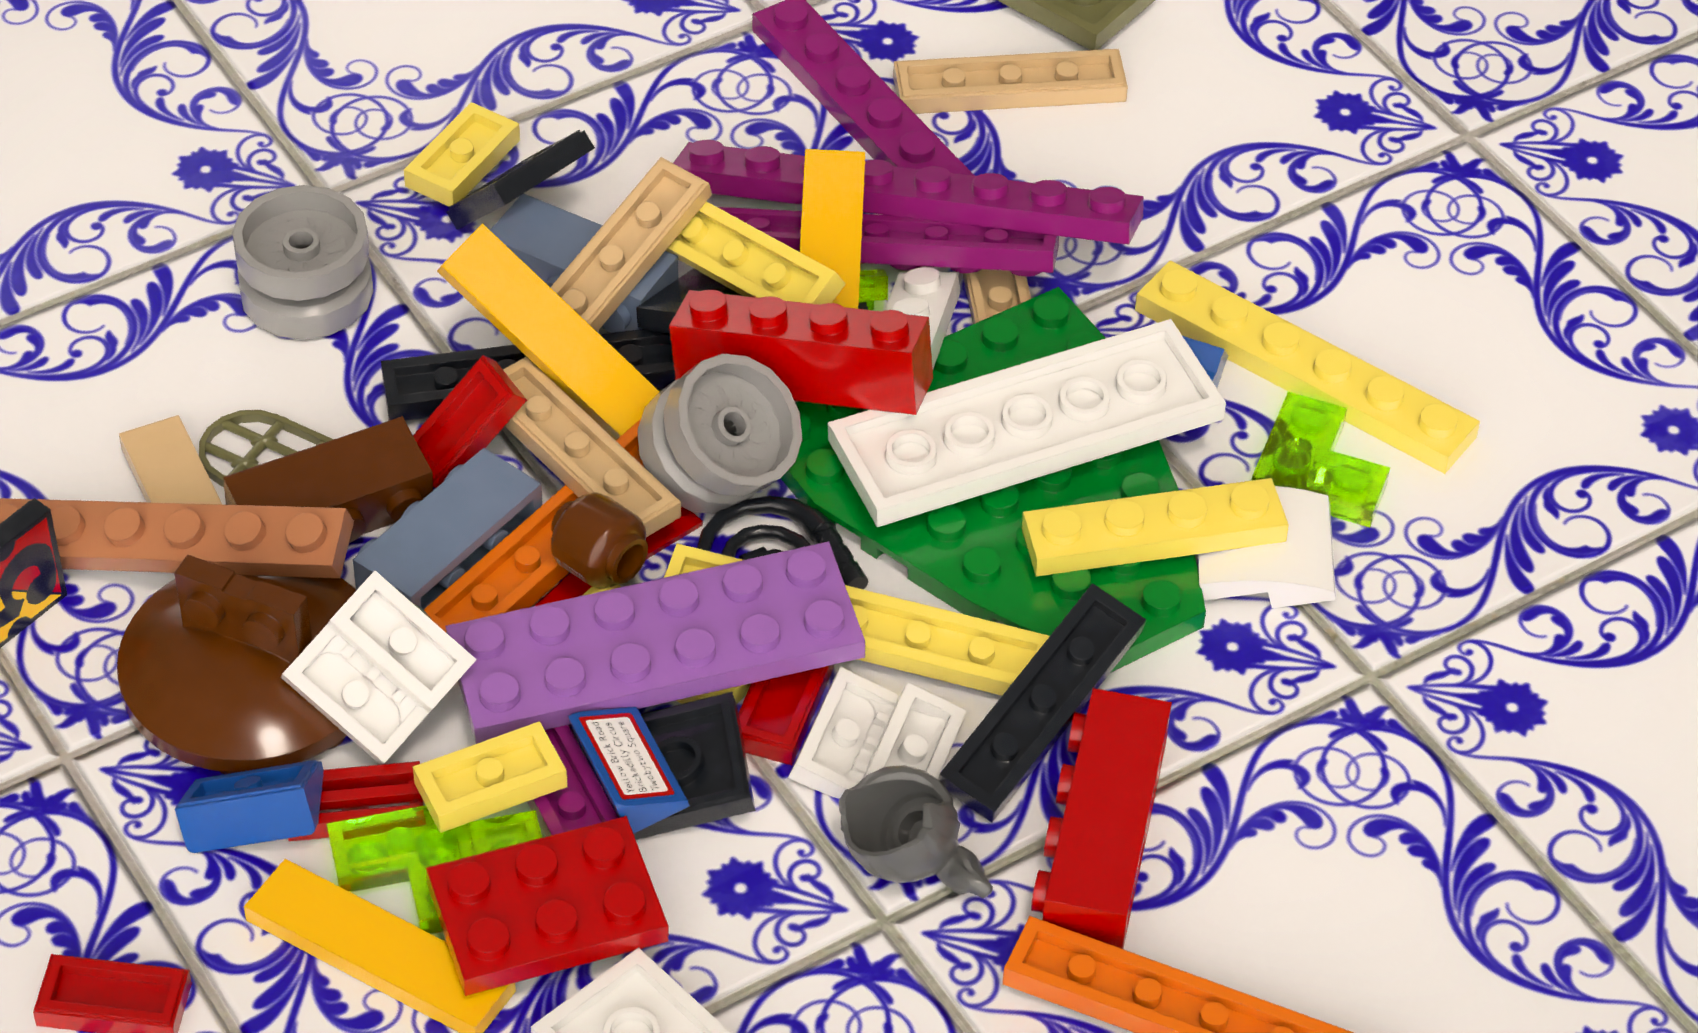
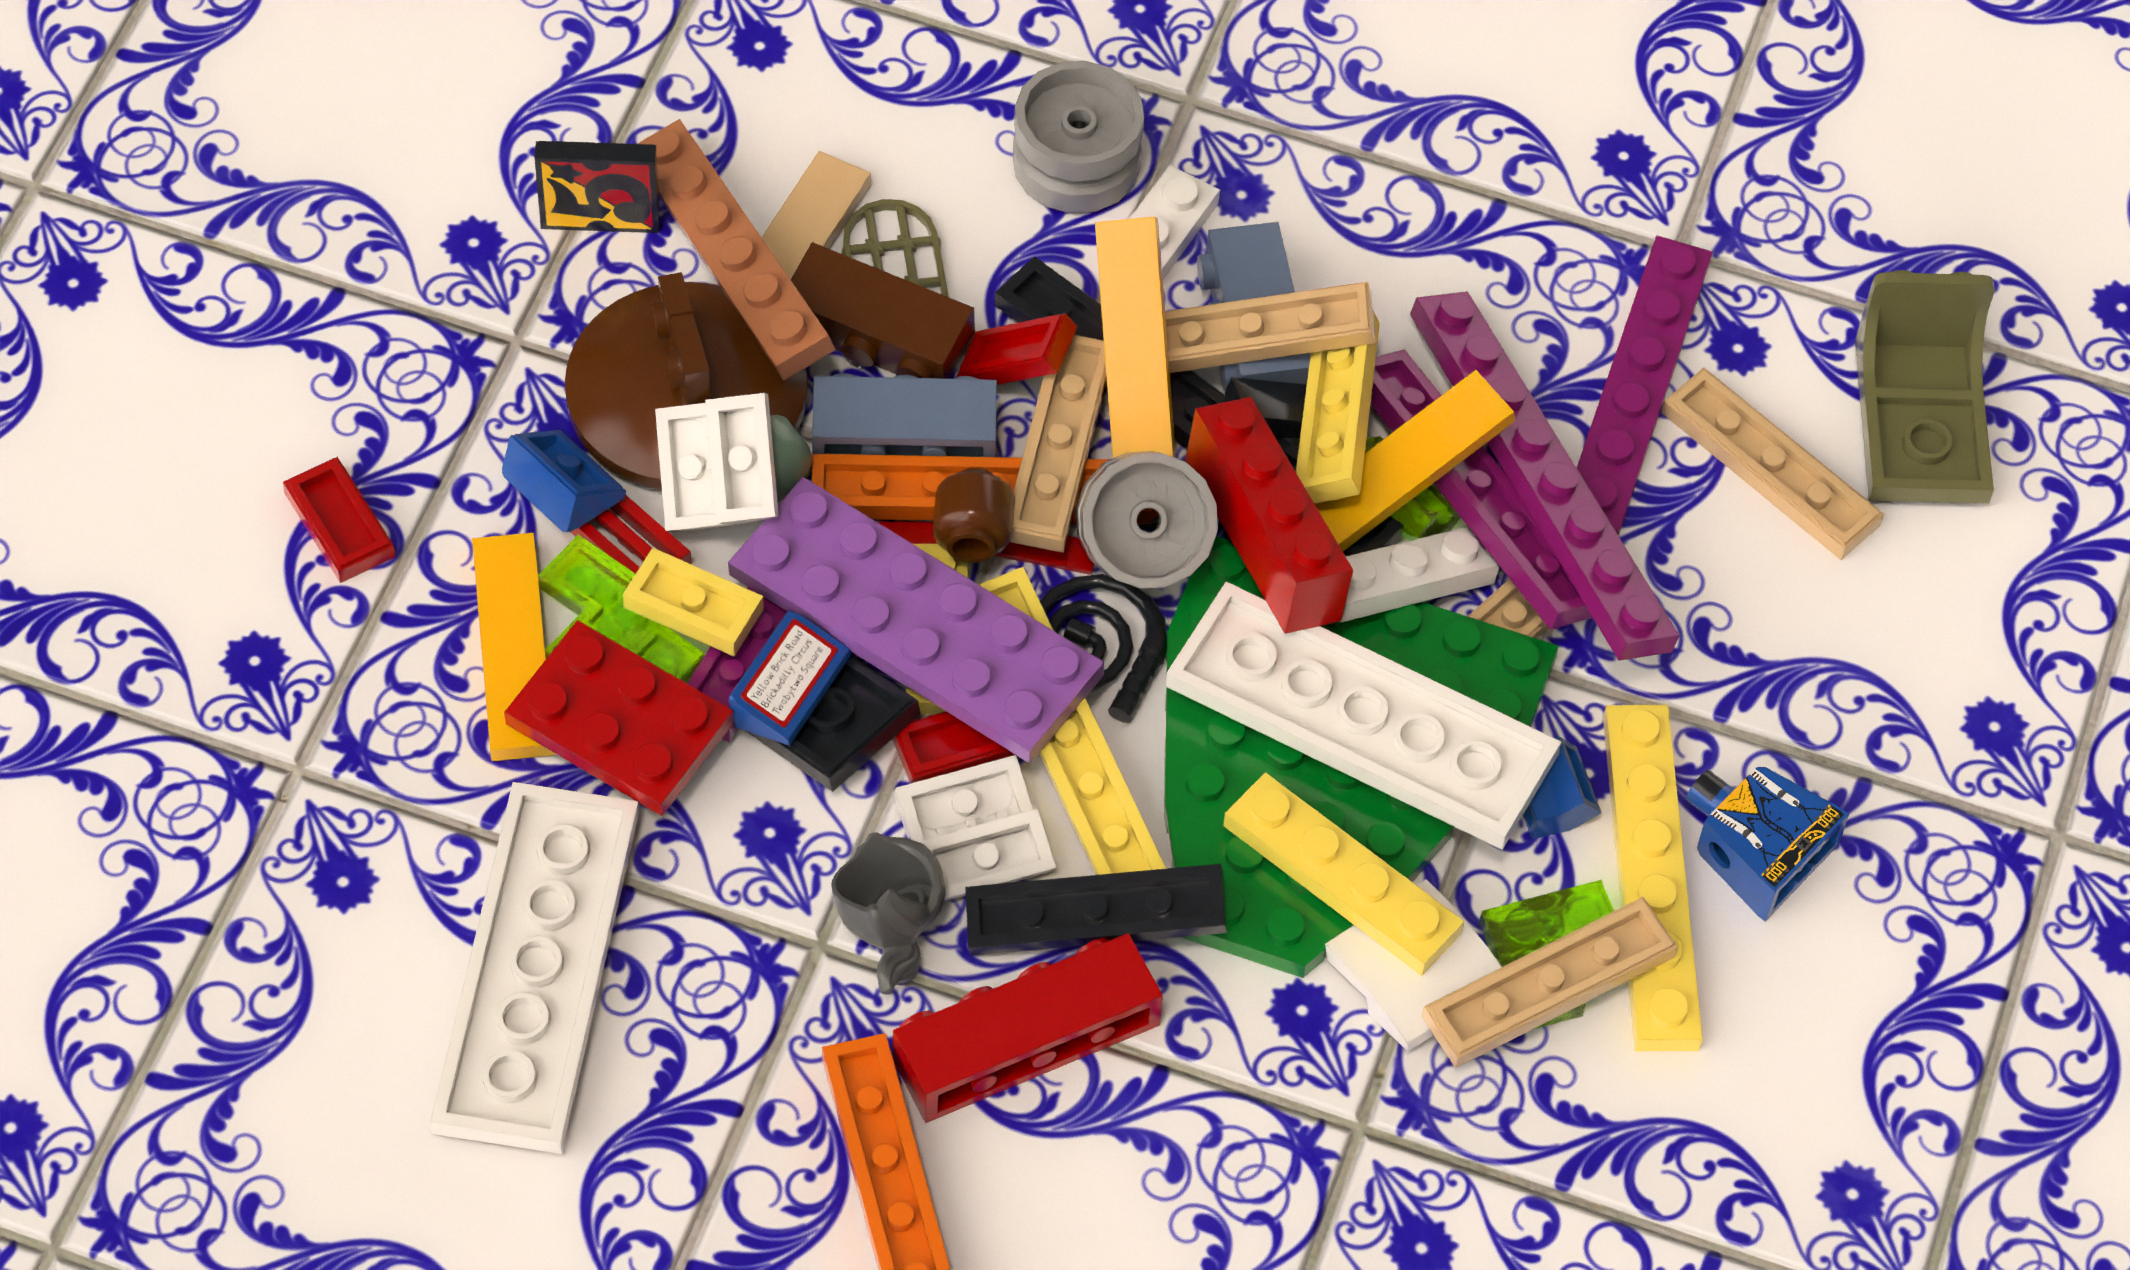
camera: 50 degrees right, 10 degrees up
light yellow plate [404,102,520,207] -> none
black tile [446,130,595,230] -> none
none -> white plate [1130,165,1220,280]
none -> tan tile [1422,897,1678,1068]
none -> blue torso [1686,767,1849,922]

